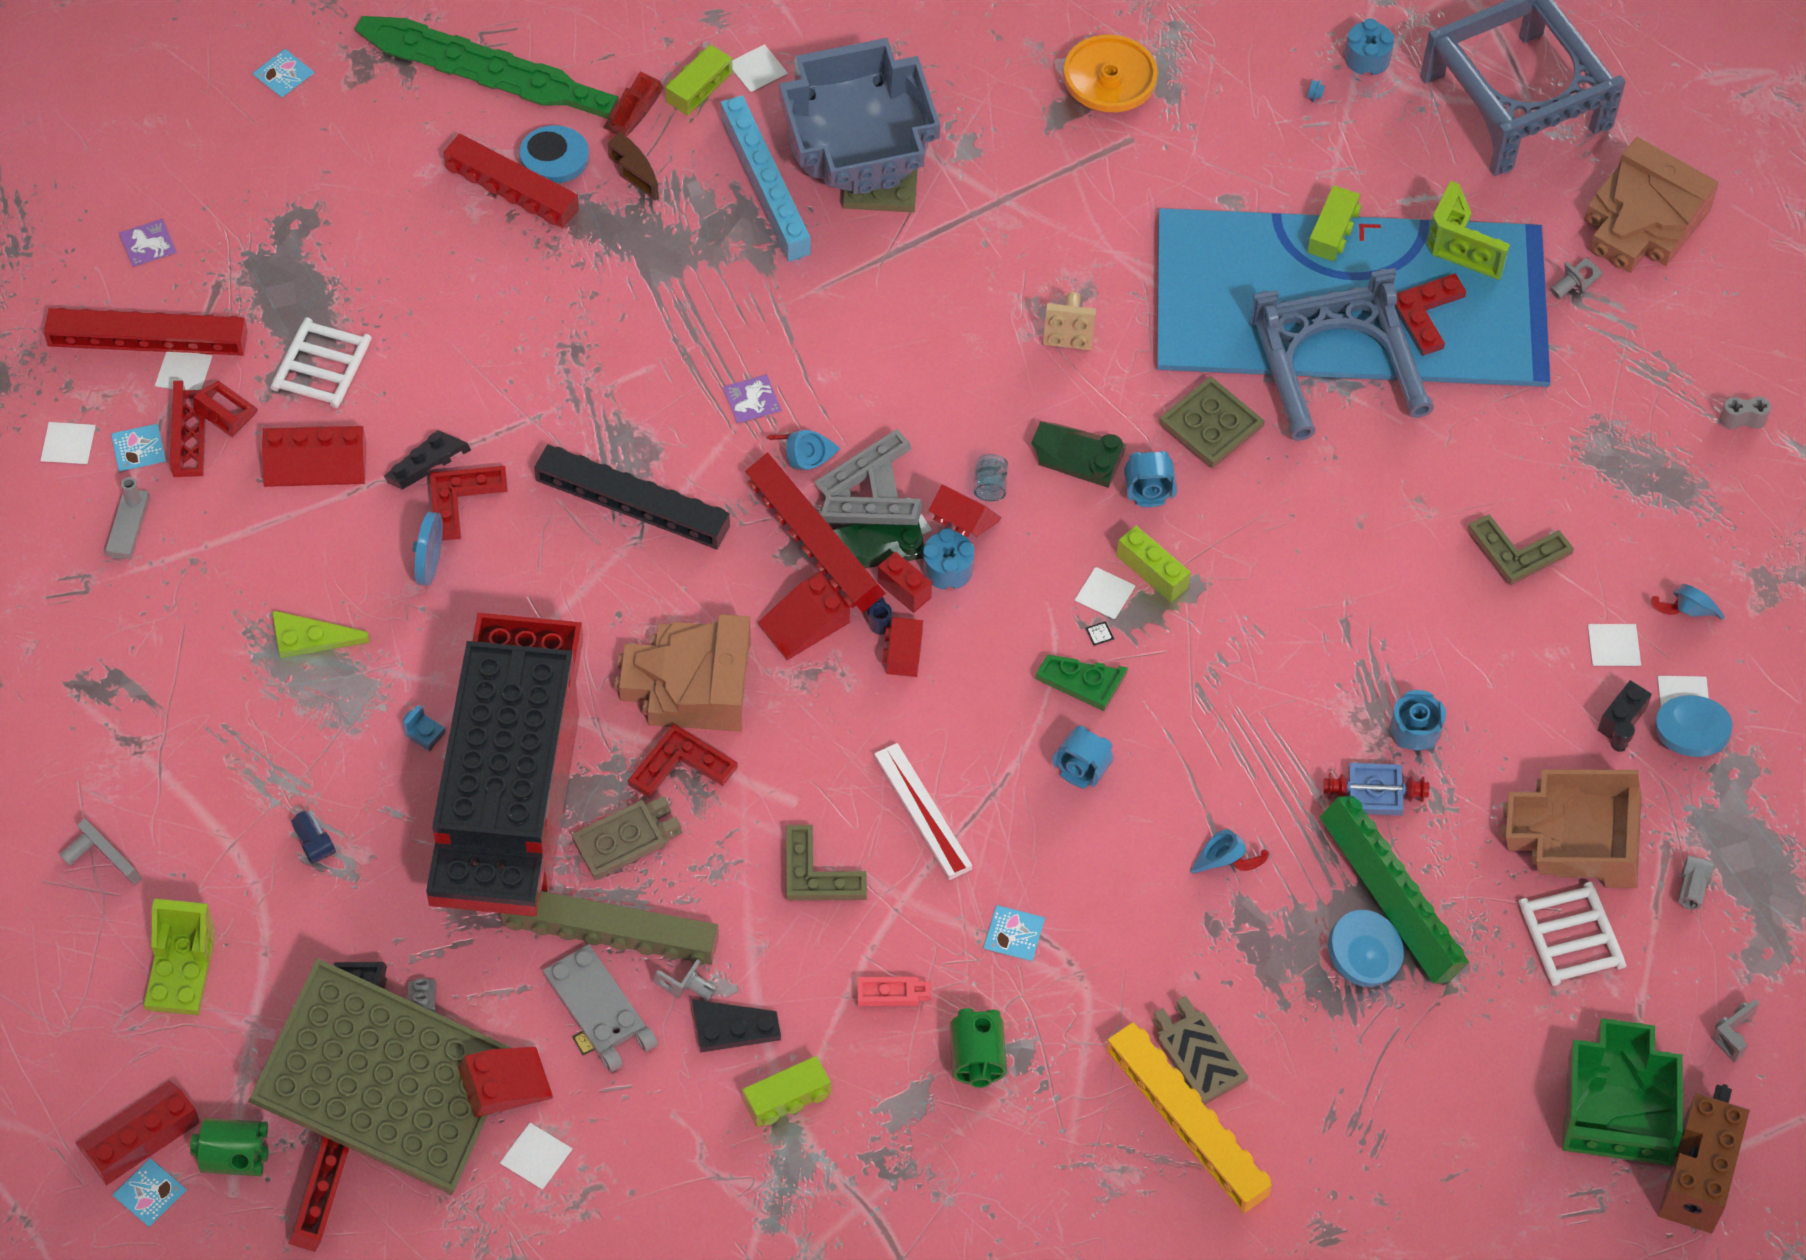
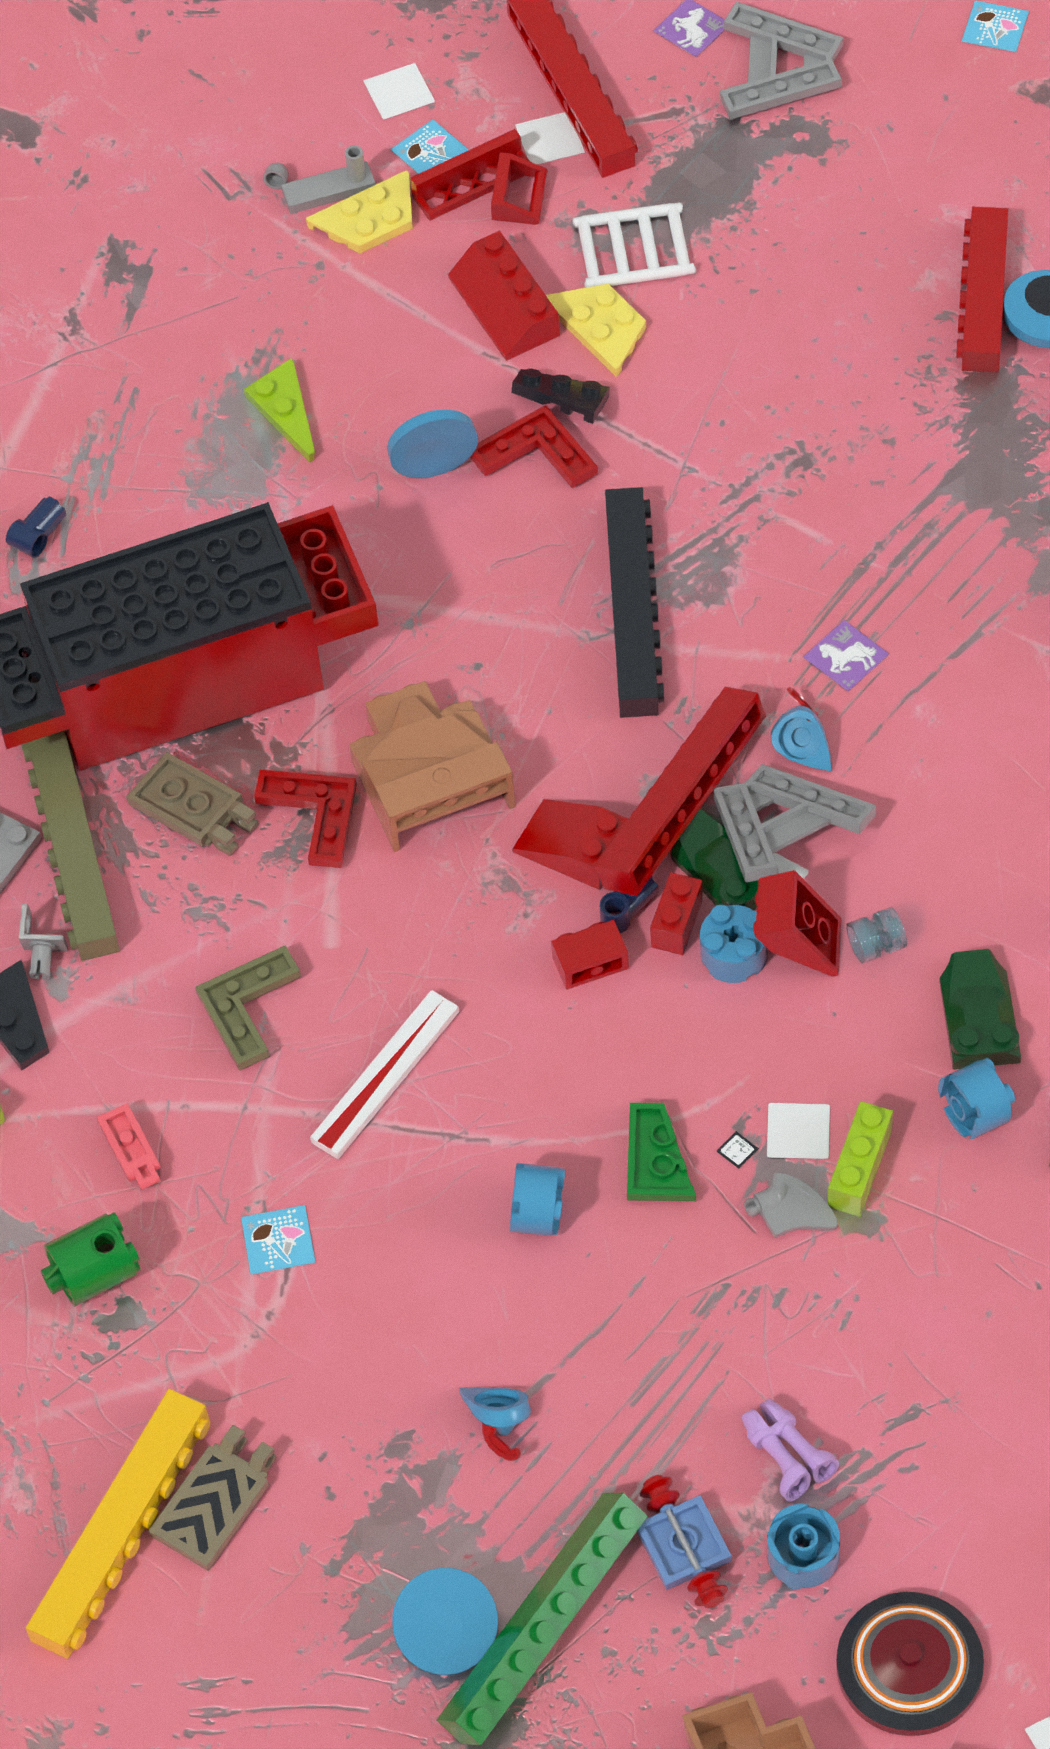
camera: 70 degrees right, 0 degrees up
none -> light grey hinge [263,162,289,189]
none -> light yellow wing [306,170,413,254]
none -> light yellow wing [546,284,646,377]
none -> light grey plate [720,1,843,120]
none -> lavender piece [741,1398,839,1501]
none -> light grey arm [744,1173,838,1238]
none -> dish [836,1592,984,1736]

